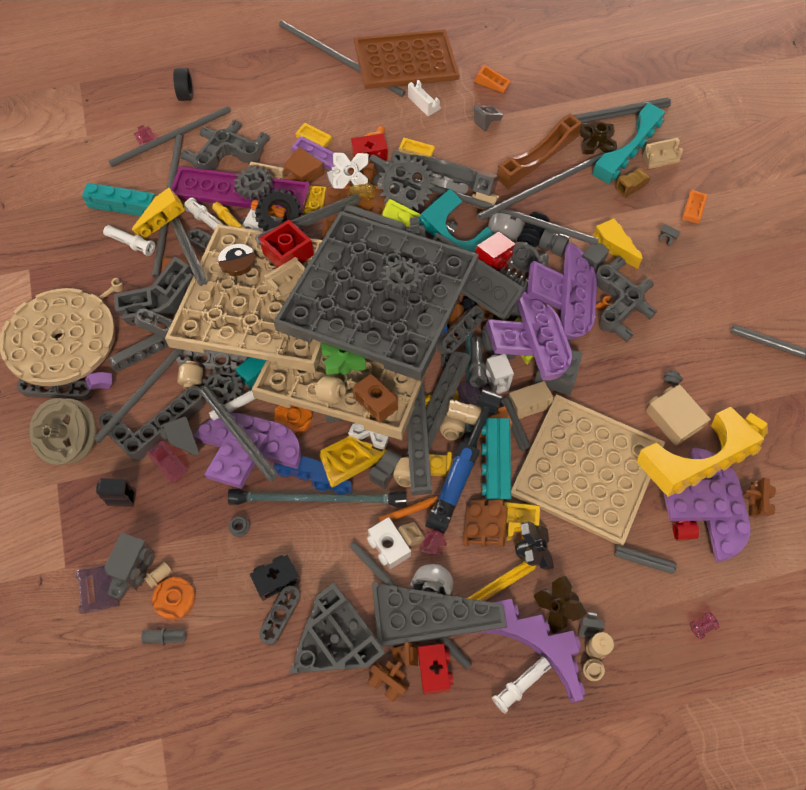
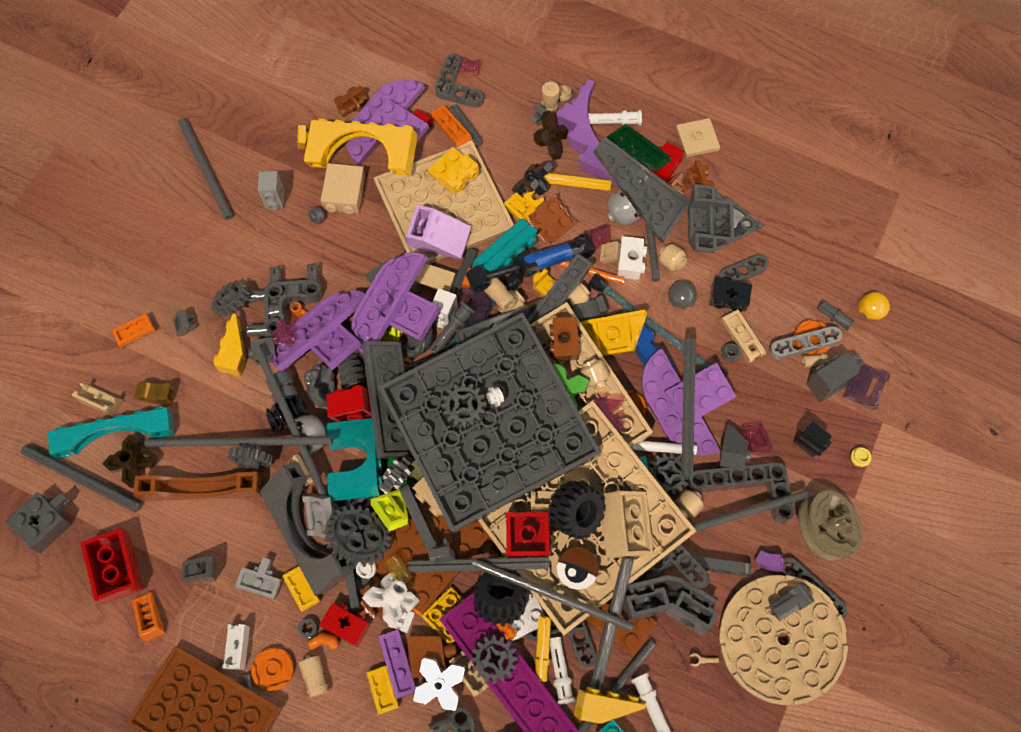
camera: 140 degrees left, 5 degrees up
none -> dark grey hinge [5,492,71,553]
none -> red brick [80,528,144,605]
none -> dark grey gear [211,280,250,317]
none -> dark grey gear [227,444,273,471]
none -> light grey hinge [235,557,282,600]
none -> orange tile [251,647,294,692]
none -> light grey brick [258,171,284,210]
none -> clear pink tile [271,319,295,346]
none -> dark grey bush [298,618,318,639]
none -> tan piece [298,655,328,698]
none -> lavender slope [406,205,471,260]
none -> white plant [414,657,465,710]
none -> yellow plate [428,147,479,195]
none -> dark grey tile [428,539,455,564]
none -> orange tile [430,105,472,148]
none -> dark grey beam [435,53,484,108]
none -> dark grey piece [472,558,634,631]
none -> white plate [486,387,504,407]
none -> black tyre [548,481,605,540]
none -> clear pink slope [592,397,624,433]
none -> dark green wing [600,123,671,172]
none -> tan slope [601,491,653,559]
none -> tan head [659,244,687,271]
none -> dark grey hair [668,281,697,309]
none -> tan plate [675,118,720,158]
none -> tan plate [721,310,766,363]
none -> light grey beam [769,326,842,360]
none -> dark grey piece [769,582,815,621]
none -> light yellow plate [851,447,871,467]
none -> yellow hair [858,292,890,320]

